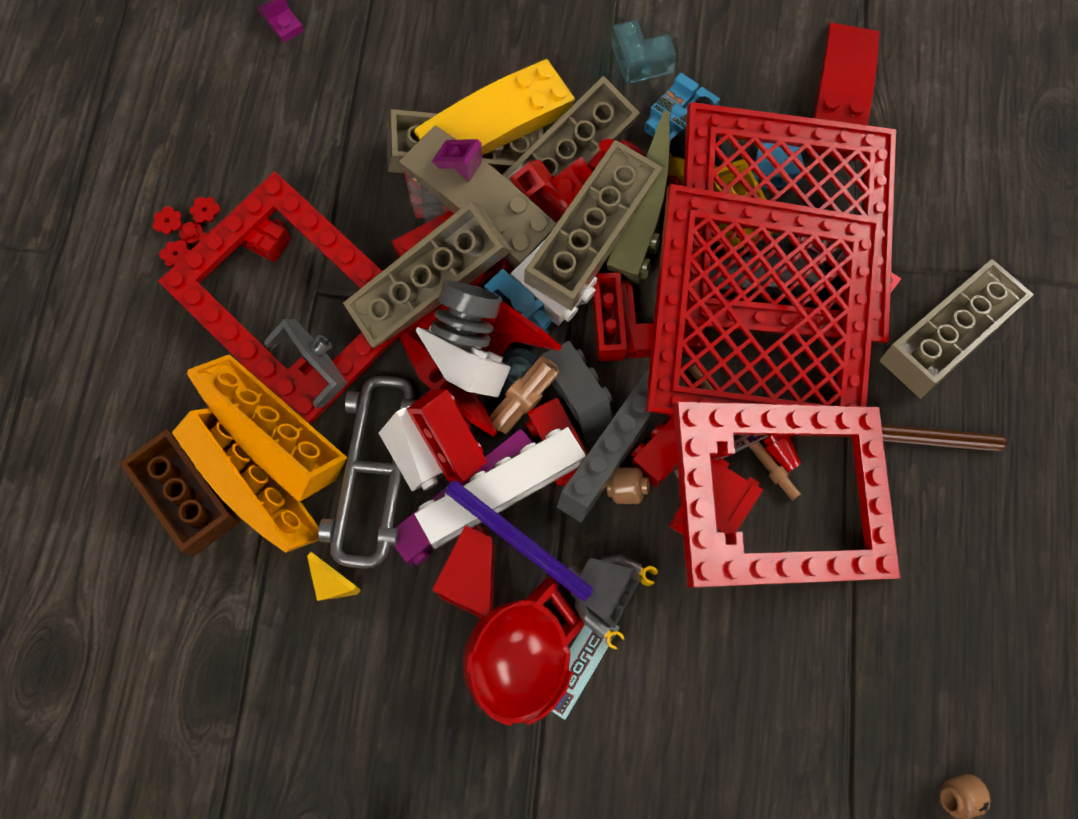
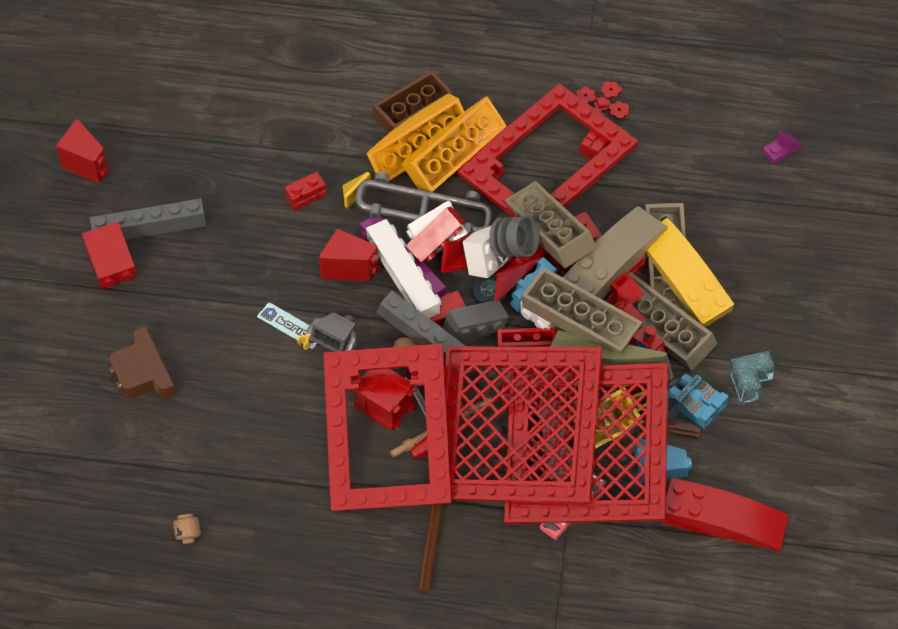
camera: 90 degrees right, 15 degrees down
dark grey piece [264,319,347,409] -> none
magenta slope [432,139,482,182] -> none
dark purple axle [445,480,593,601] -> none
red windscreen [463,577,585,726] -> none
medium nougat piece [489,356,560,434] -> none
dark tan slope [879,259,1034,399] -> none
none -> red brick [284,172,327,211]

